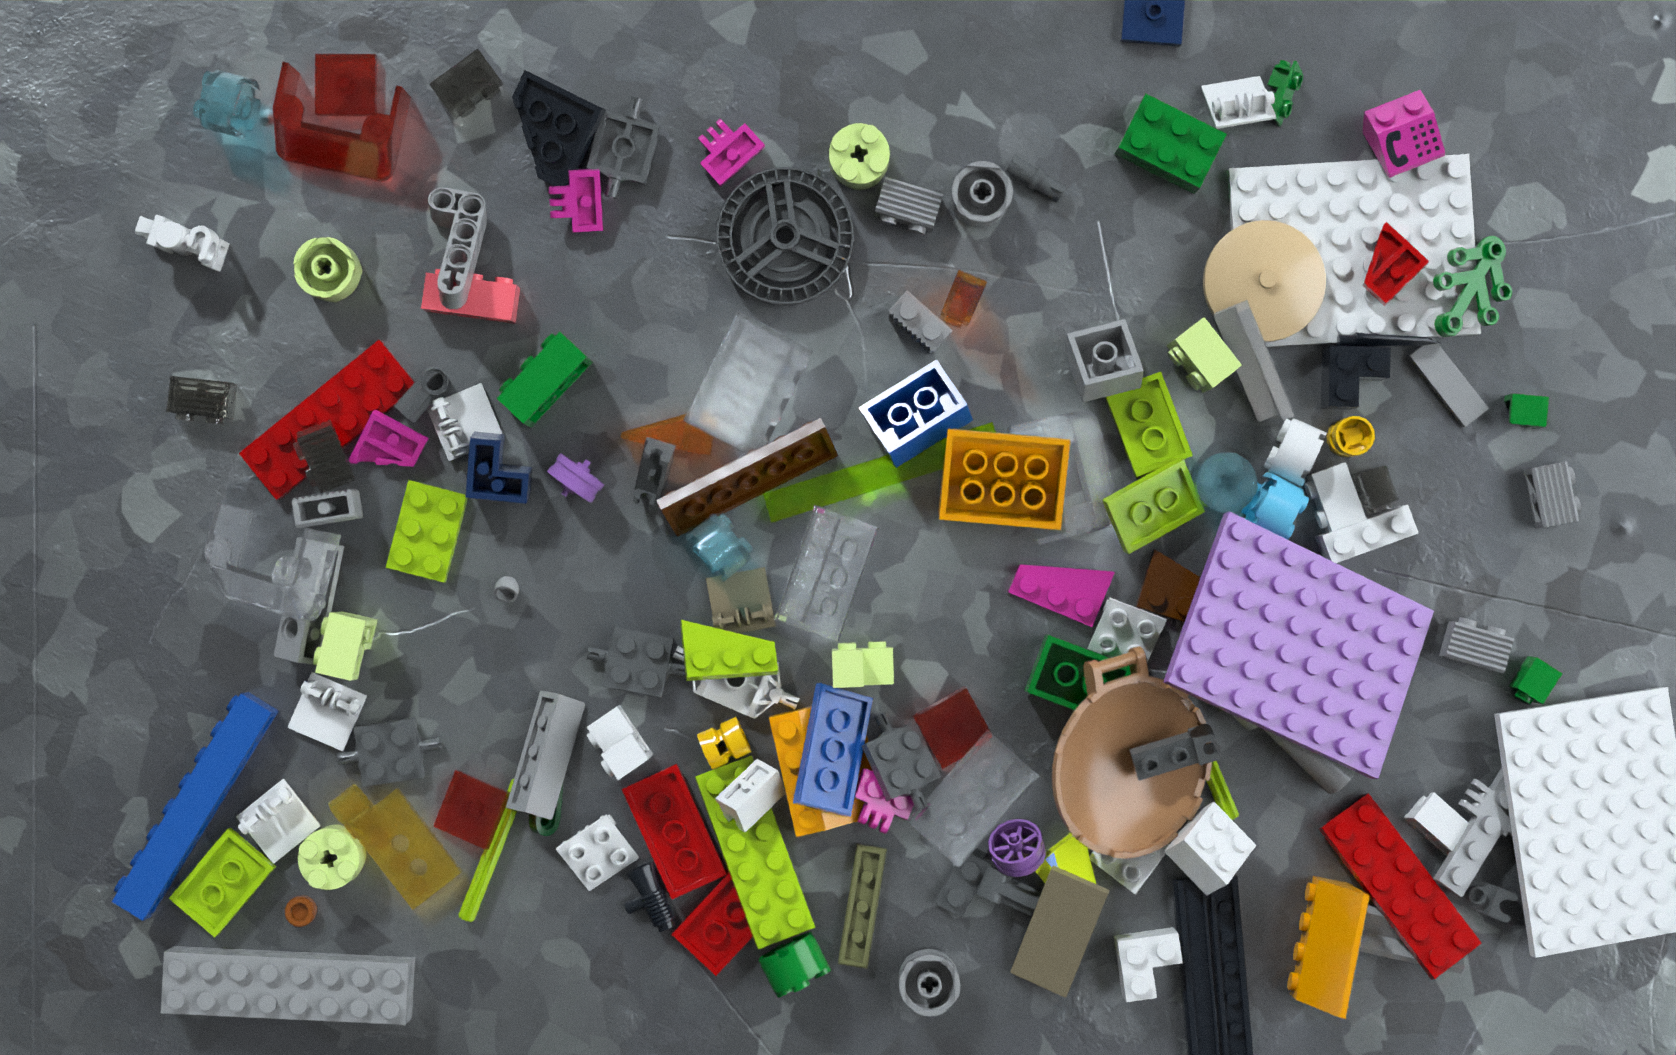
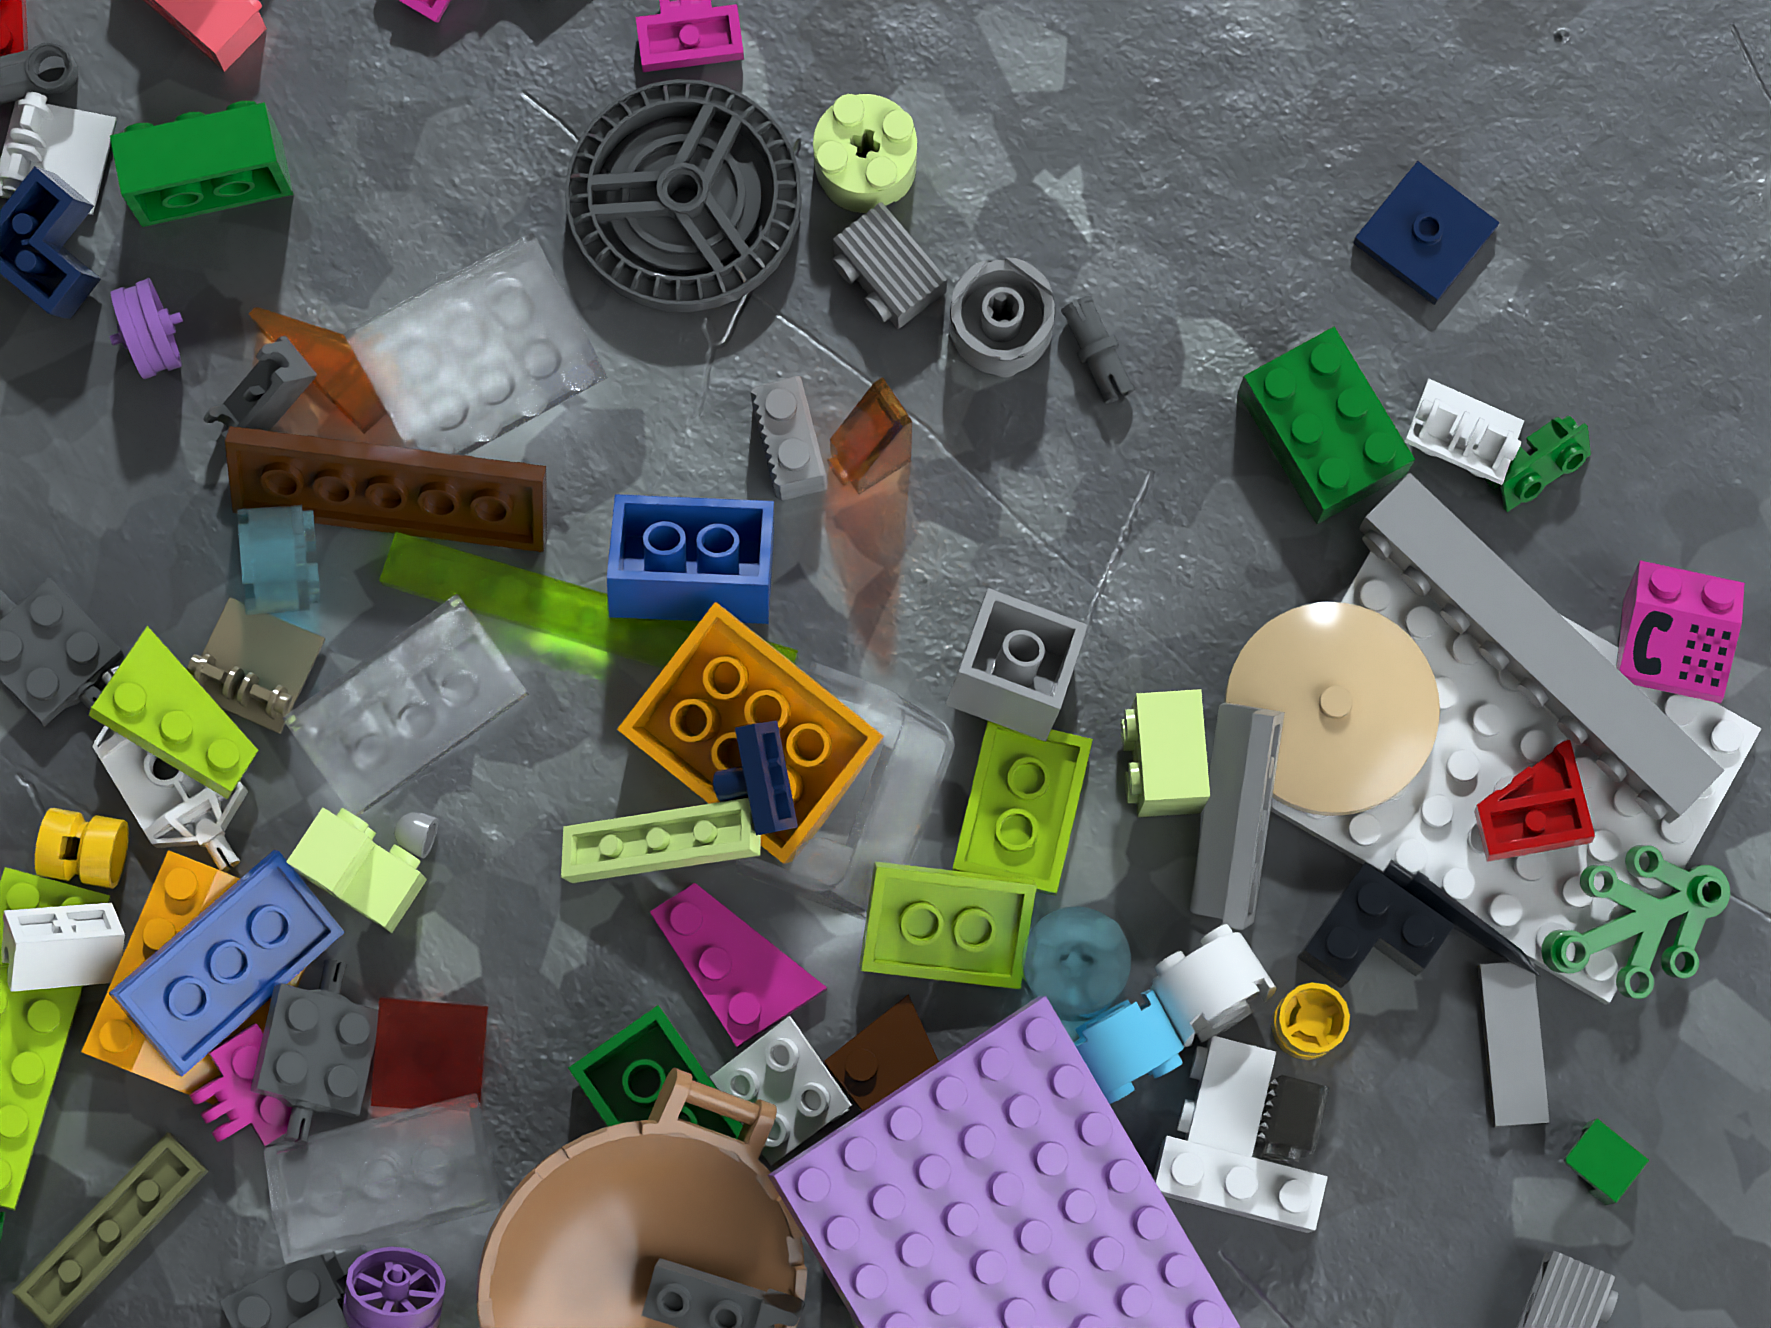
camera: 35 degrees right, 10 degrees down
none -> light grey hinge [394,812,438,859]
none -> yellowish green plate [561,798,761,883]
none -> dark blue tile [713,721,798,836]
none -> light grey brick [1359,473,1725,824]

